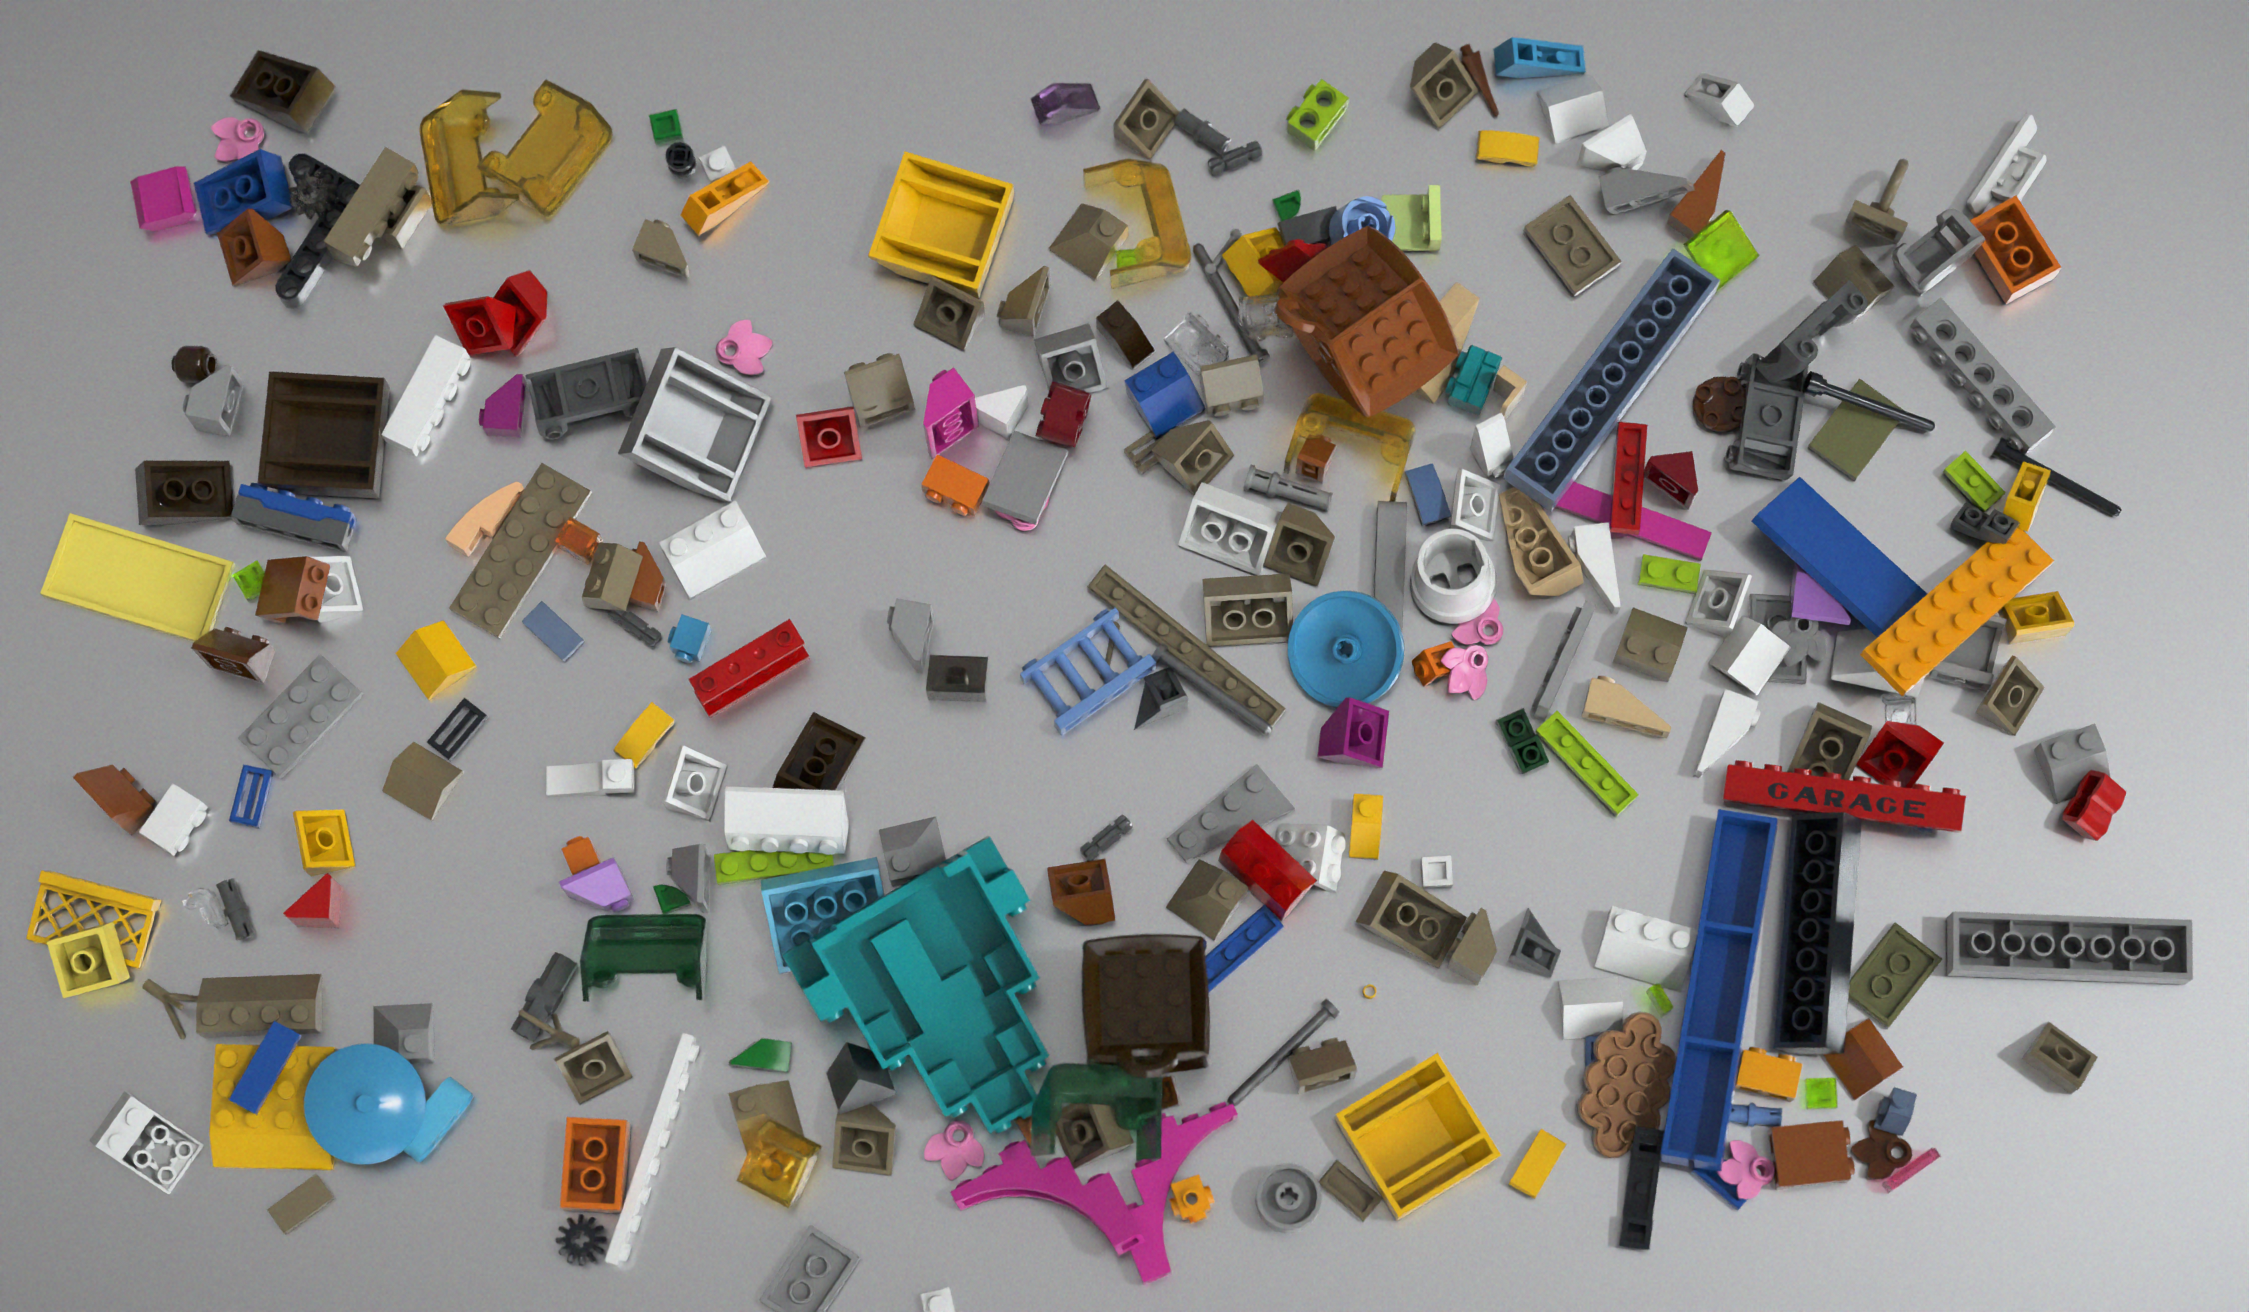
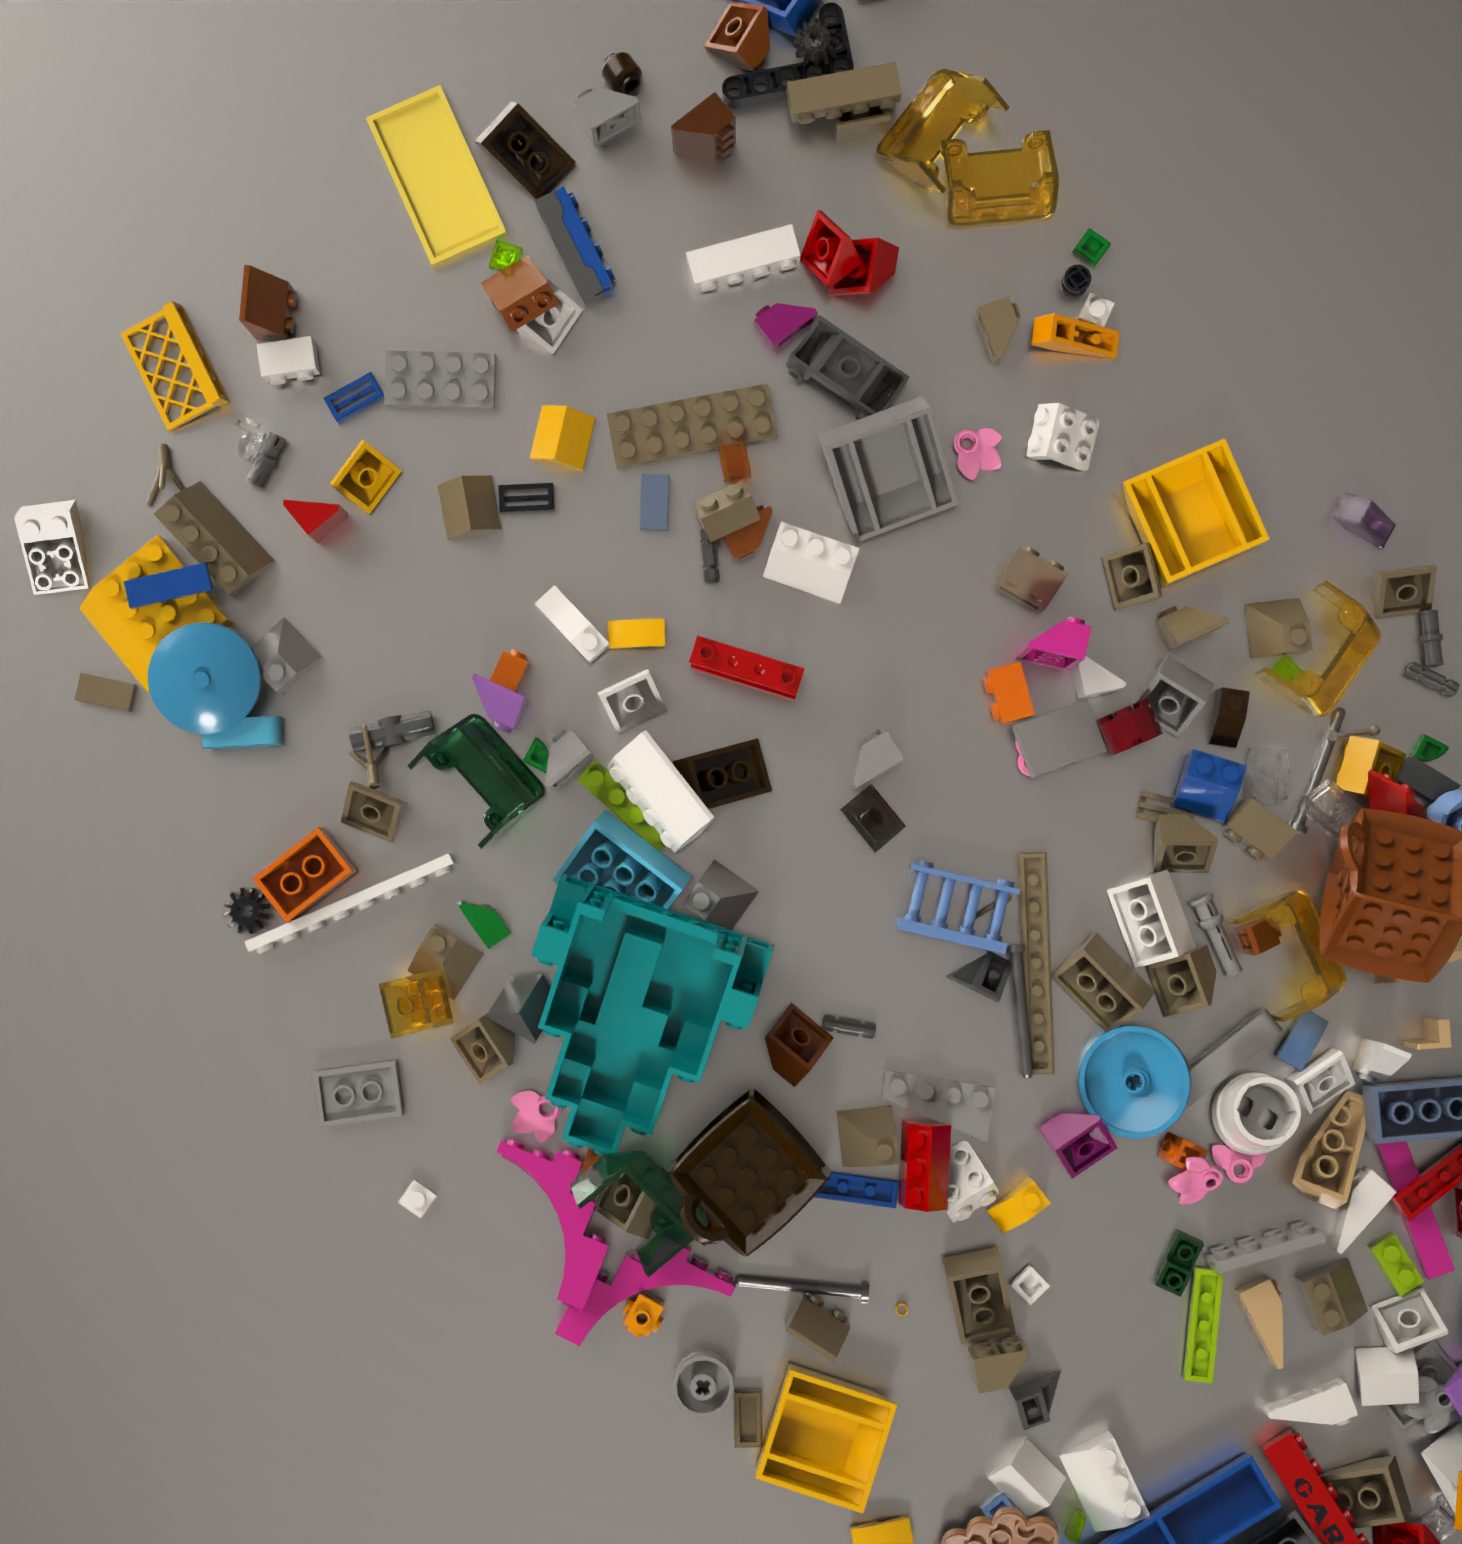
camera: 50 degrees right, 10 degrees up
light yellow brick [46,922,130,999] -> none
reddish brown slope [191,627,275,683] -> none
dark brown slope [257,371,390,498] -> none
light nougat slope [445,481,524,557] -> none
dark azure brick [667,614,712,663] -> none
red slope [796,406,862,467] -> none
teal brick [1445,345,1502,415] -> none
none -> reddish brown slope [671,92,736,160]
none -> white bracket [1026,403,1099,471]

